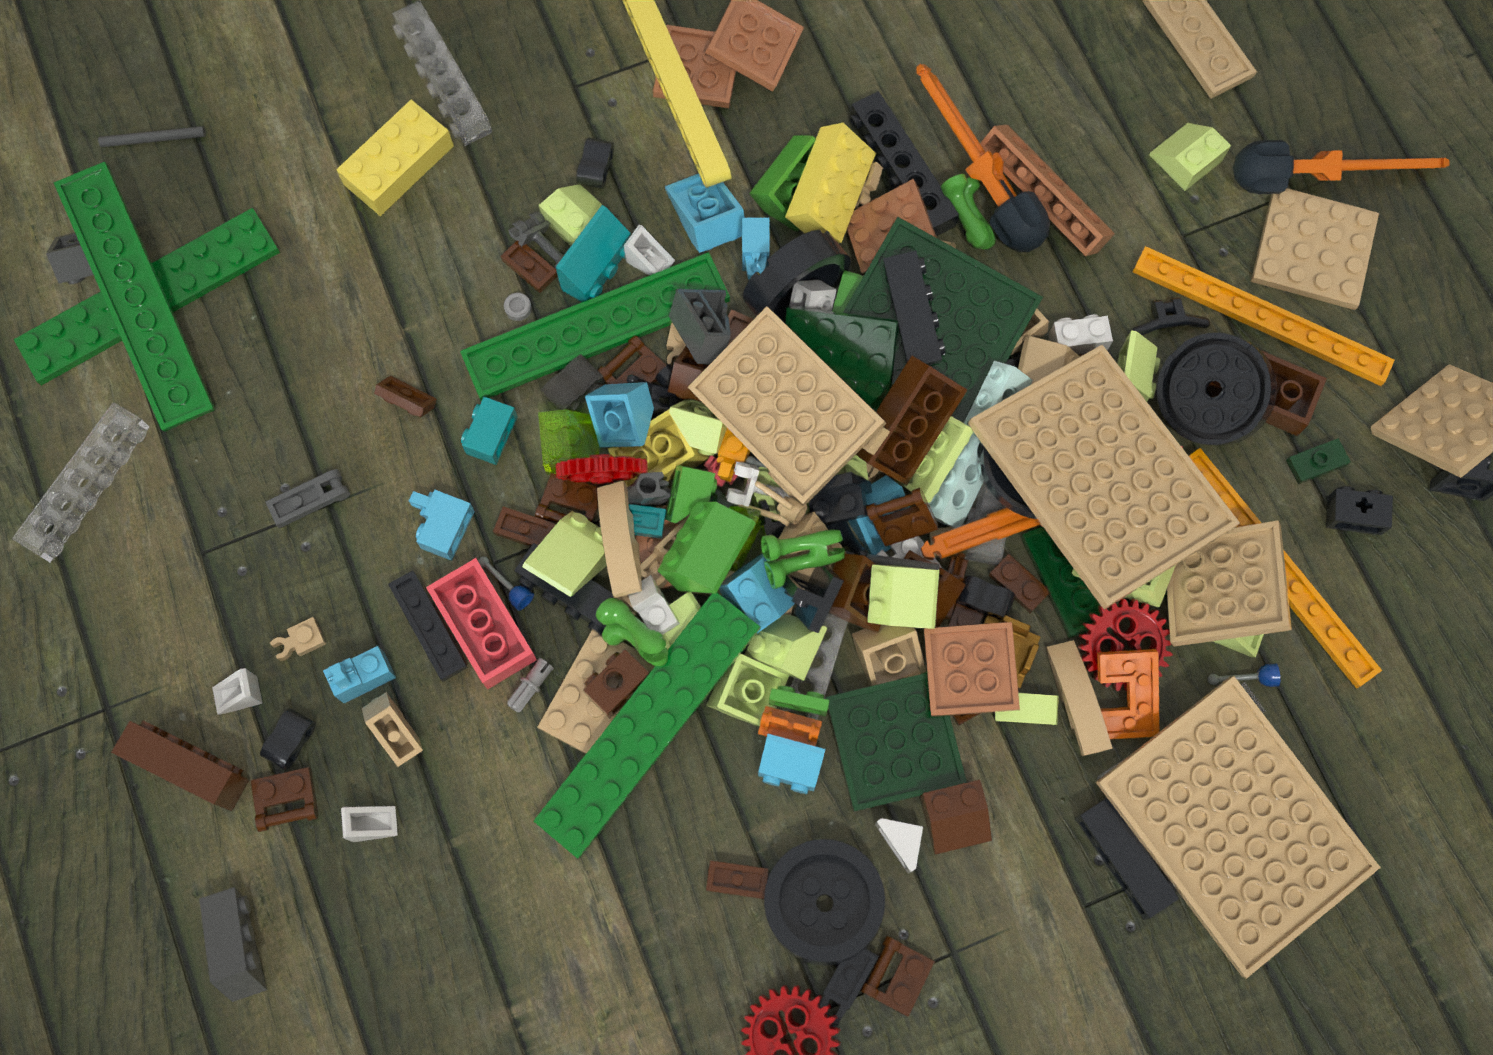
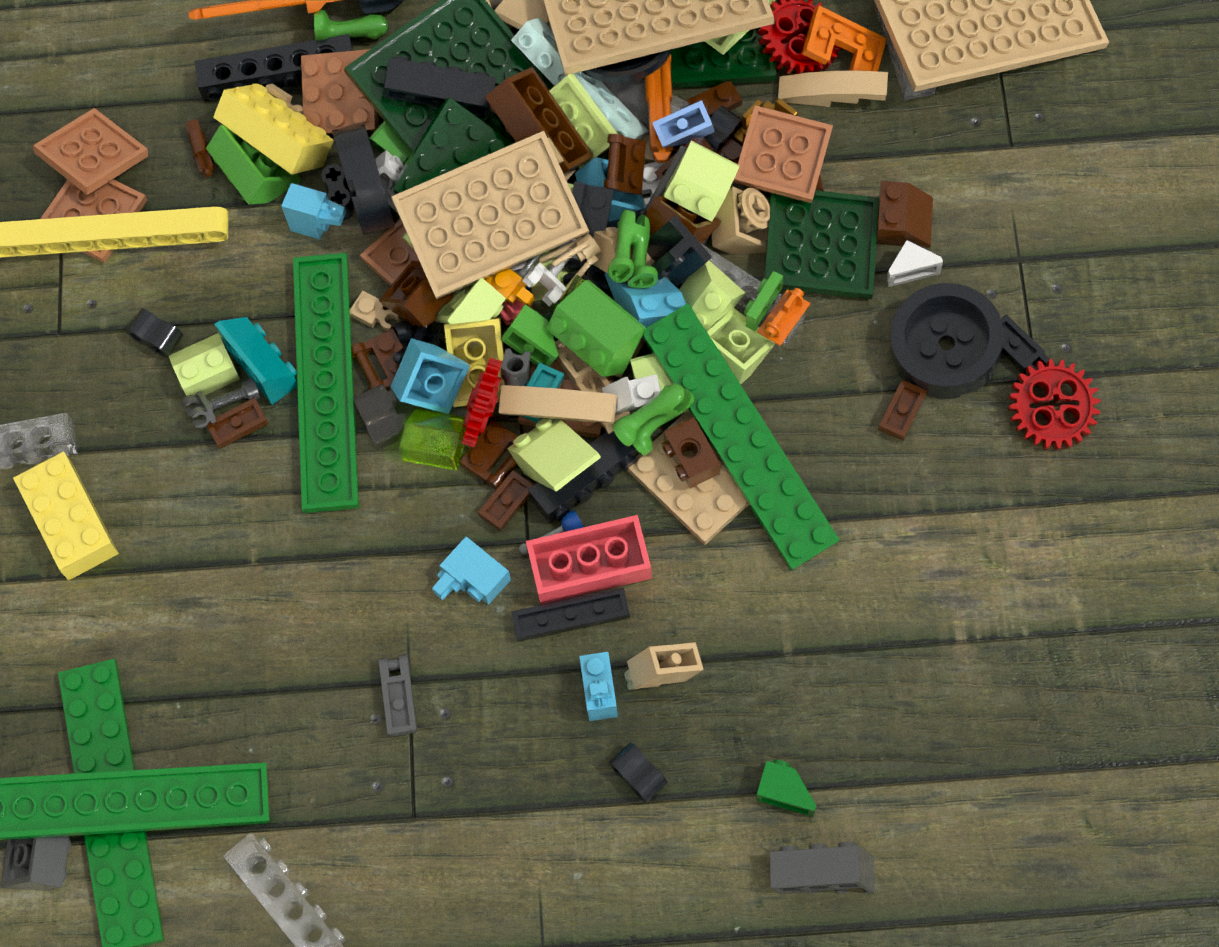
camera: 65 degrees left, 5 degrees down
reddish brown brick [111,720,249,811] -> none
white slope [212,668,263,715] -> none
reddish brown plate [251,767,318,832] -> none
tan plate [270,617,326,661] -> none
white slope [341,806,398,842] -> none
reddish brown plate [374,375,437,417] -> none
teal brick [461,397,518,465] -> none
light grey tile [504,293,532,321] -> none
light grey axle [507,658,554,712] -> none
white slope [624,225,675,276] -> none
medium azure slope [665,174,745,253] -> none
dark grey wedge [669,289,731,365] -> none
medium azure slope [758,734,825,794] -> none
reddish brown plate [860,936,935,1017] -> none
yellowish green slope [995,693,1059,725] -> none
black brick [1075,798,1179,920] -> none
none -> reddish brown piece [185,119,216,177]
none -> light blue slope [652,100,715,148]
none -> tan gear [737,188,770,230]
none -> green slope [756,759,816,818]

